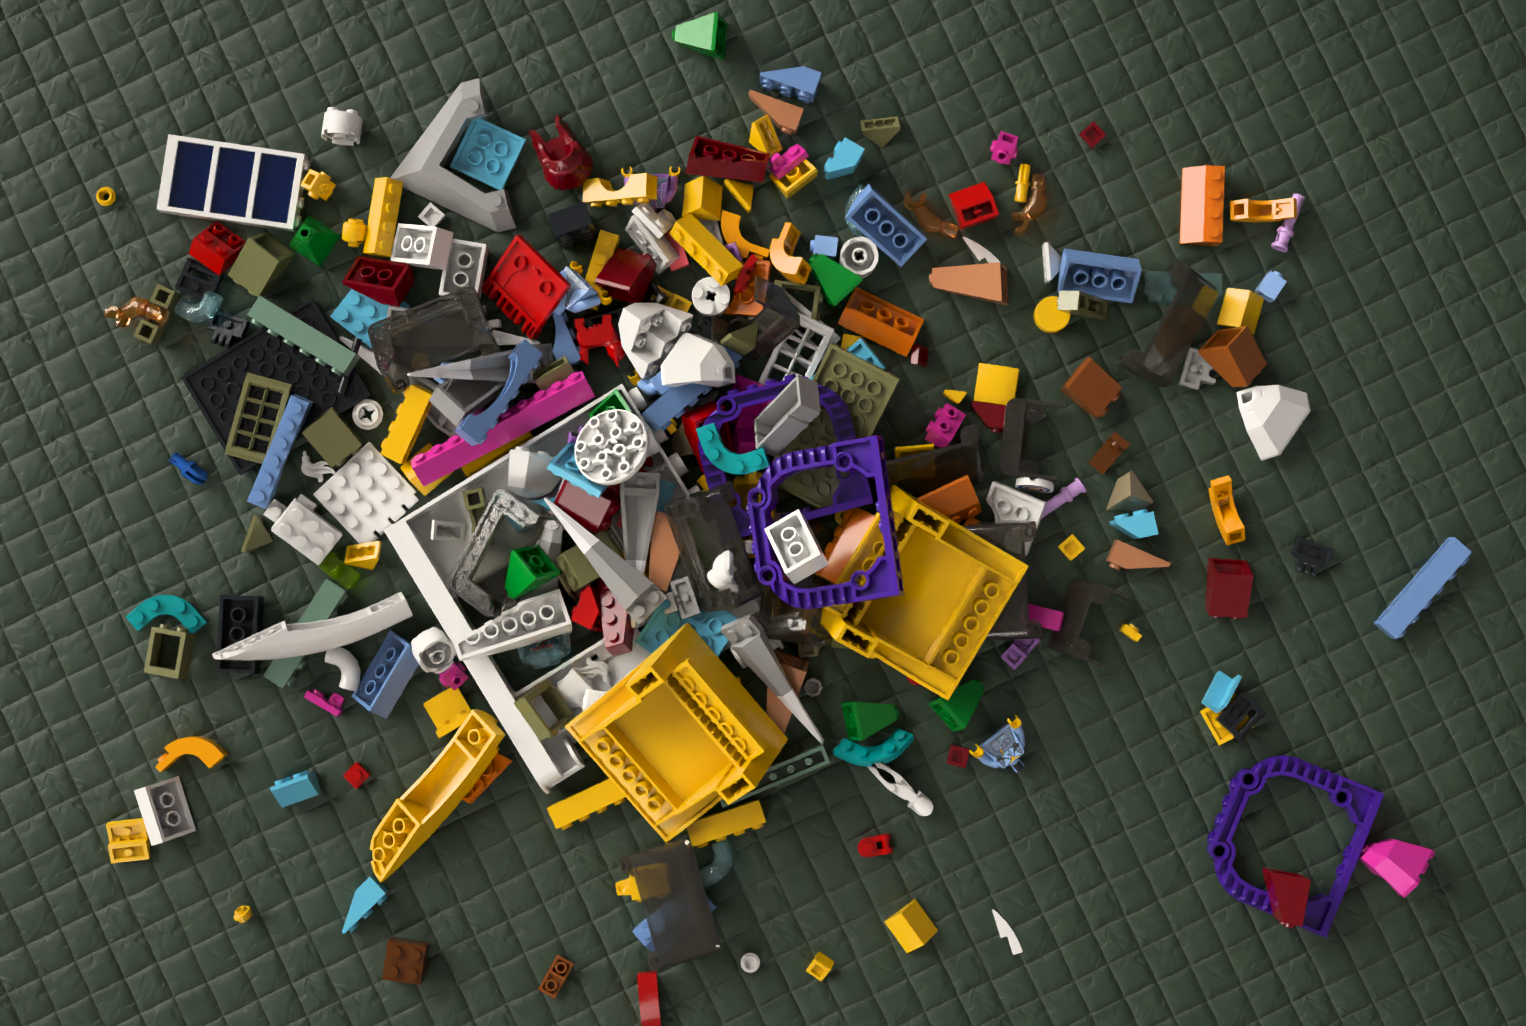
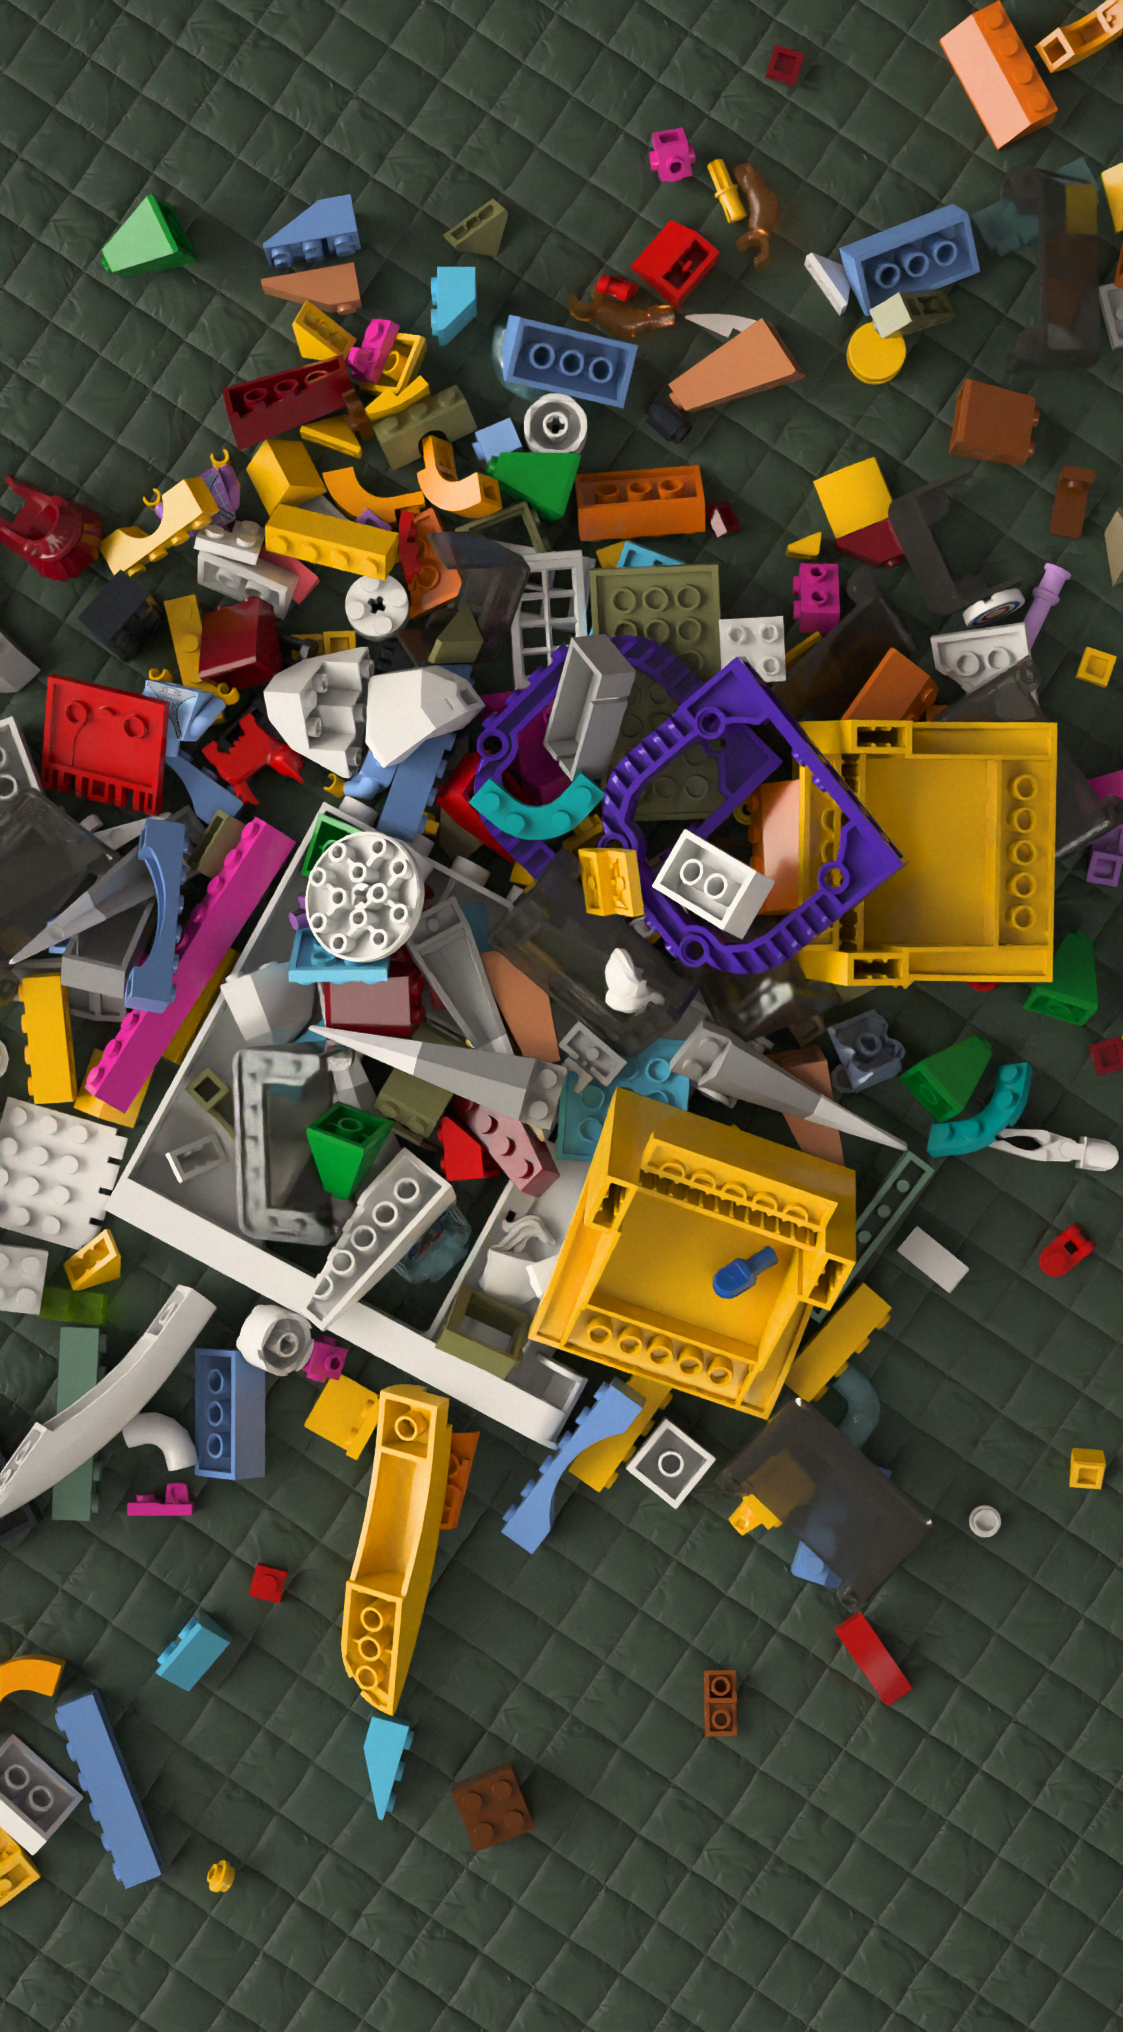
camera: 35 degrees left, 0 degrees up
none -> medium blue brick [55,1689,166,1889]
none -> reddish brown plate [342,388,375,442]
none -> yellow slope [365,375,431,427]
none -> olive arch [372,384,478,471]
none -> medium blue arch [501,1376,646,1554]
none -> yellow slope [578,848,644,917]
none -> red plate [596,274,639,302]
none -> white brick [625,1416,716,1509]
none -> black brick [646,399,693,445]
none -> blue arm [712,1245,779,1299]
none -> white hinge [719,616,786,682]
none -> sand blue slope [827,1009,905,1094]
none -> white slope [897,1226,970,1294]

